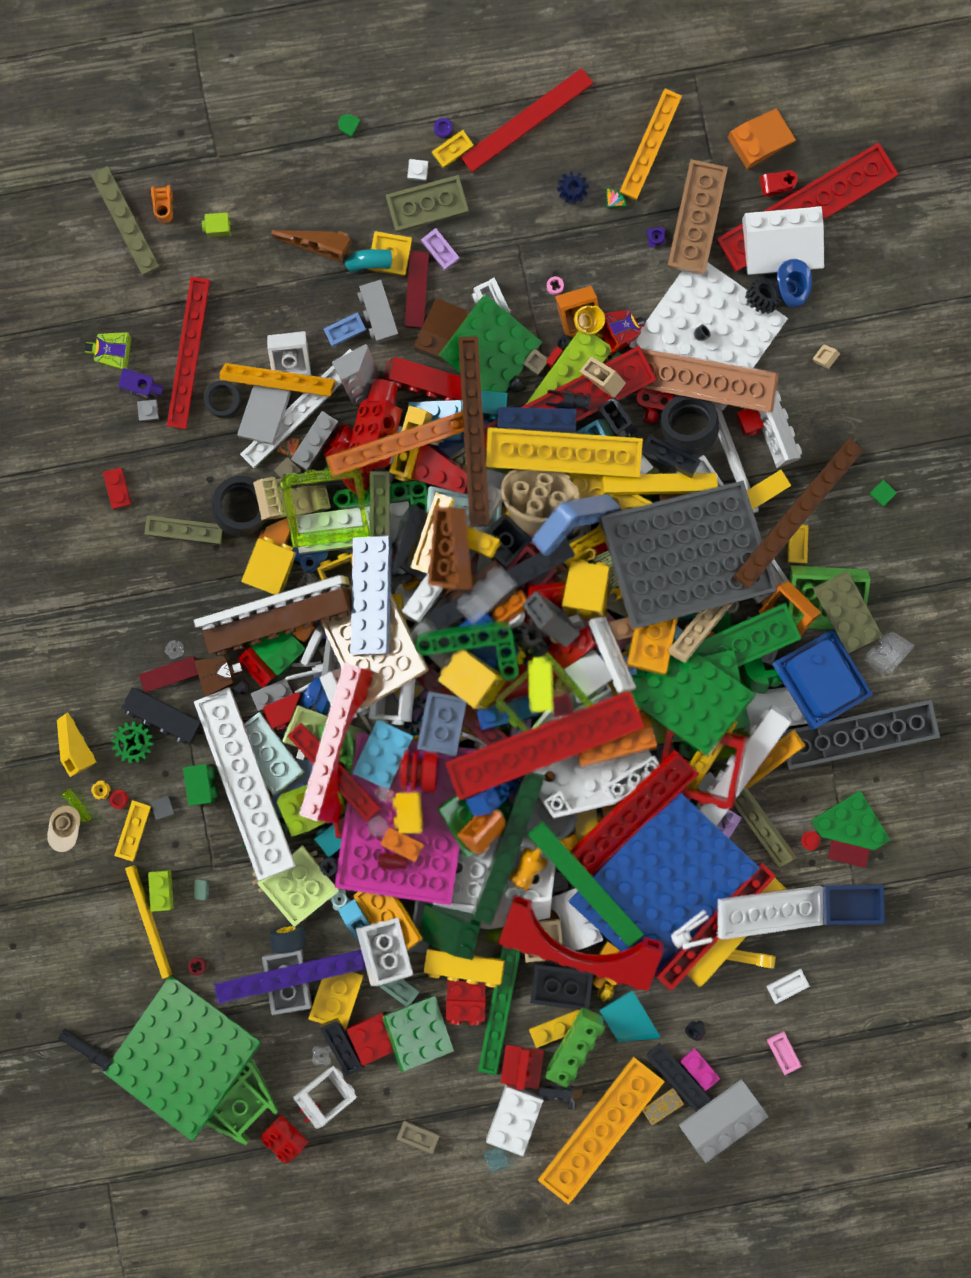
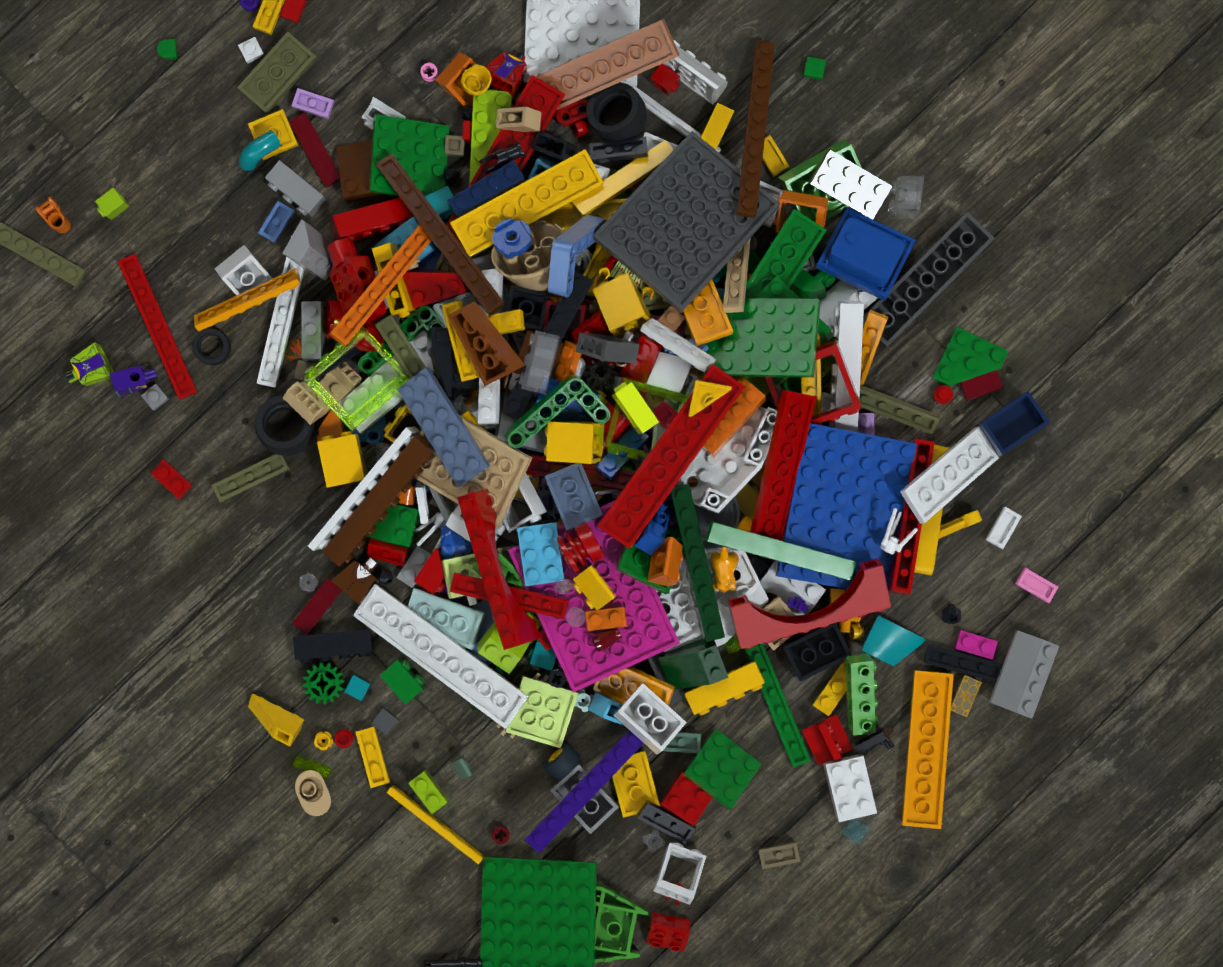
camera: 30 degrees left, 0 degrees up
light grey tile [237,385,291,445] -> none
dark orange wedge [271,230,352,264] -> none
red plate [446,980,486,1025] -> none
black hinge [694,324,711,342] -> none
none -> teal tile [344,675,371,701]
none -> blue plate [492,219,532,258]
none -> yellow tile [688,380,732,417]
none -> dark purple plate [786,596,808,614]

